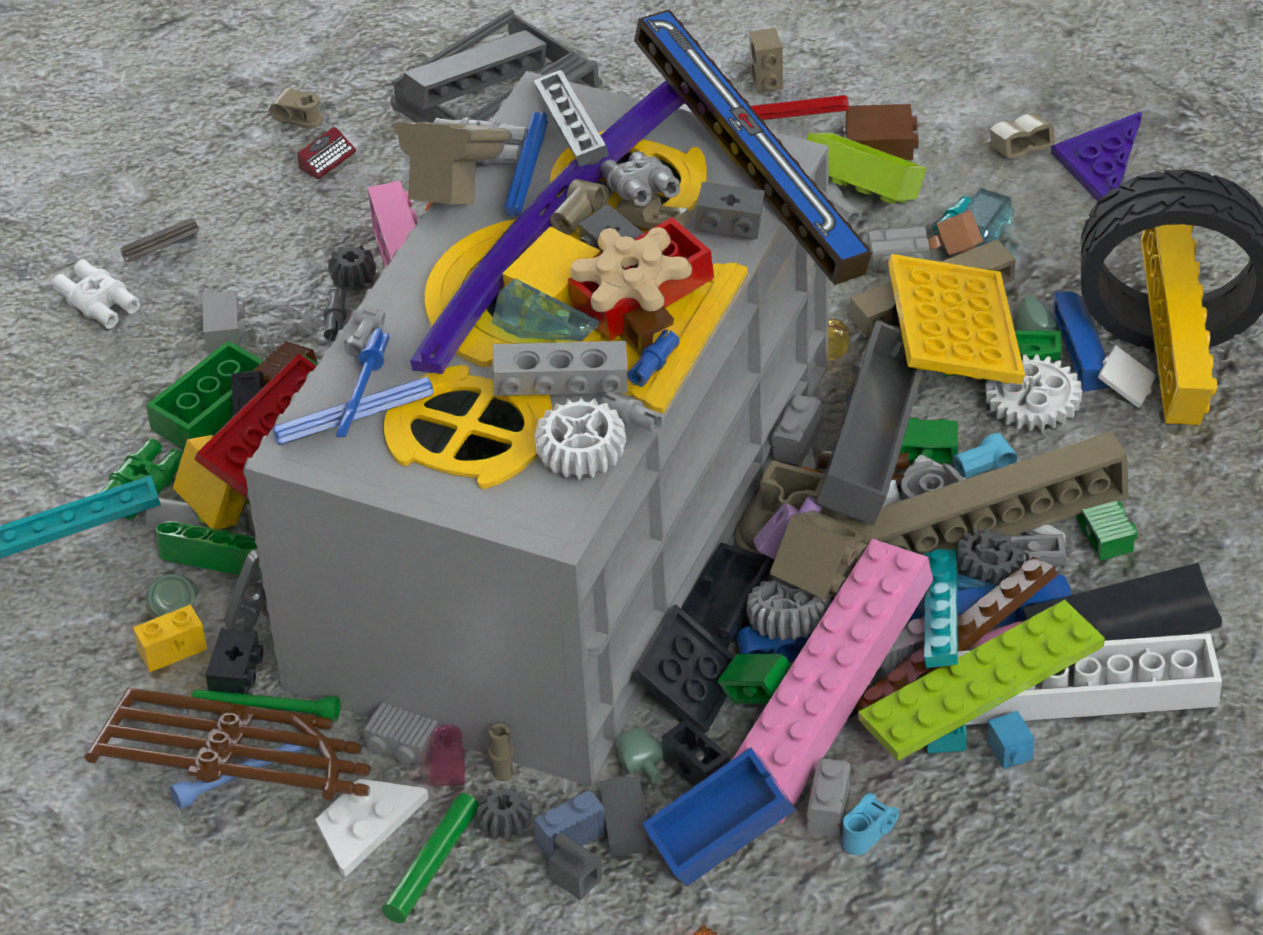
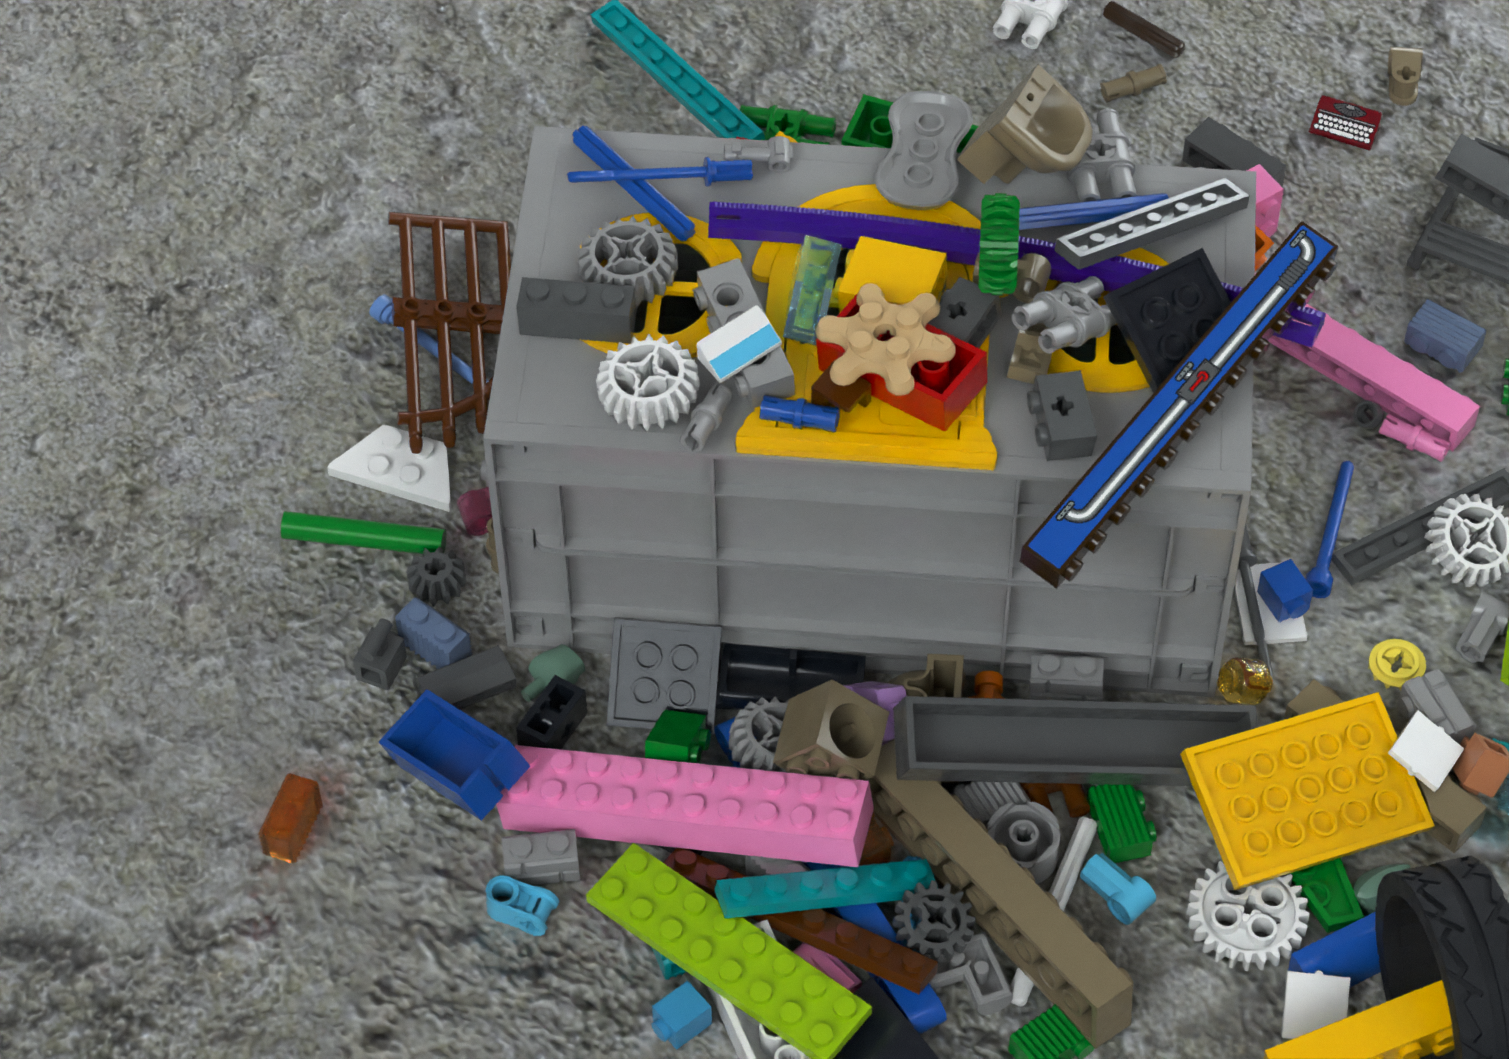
camera: 70 degrees right, 10 degrees up
none -> dark grey brick [516,277,637,344]
none -> light grey gear [577,216,678,308]
none -> slope [697,305,782,384]
none -> light grey plate [874,91,973,210]
none -> green gear [978,193,1020,296]
none -> dark tan pin [1100,64,1167,103]
none -> black plate [1103,248,1231,393]
none -> dark grey brick [1182,117,1286,187]
none -> white piece [1388,710,1464,792]

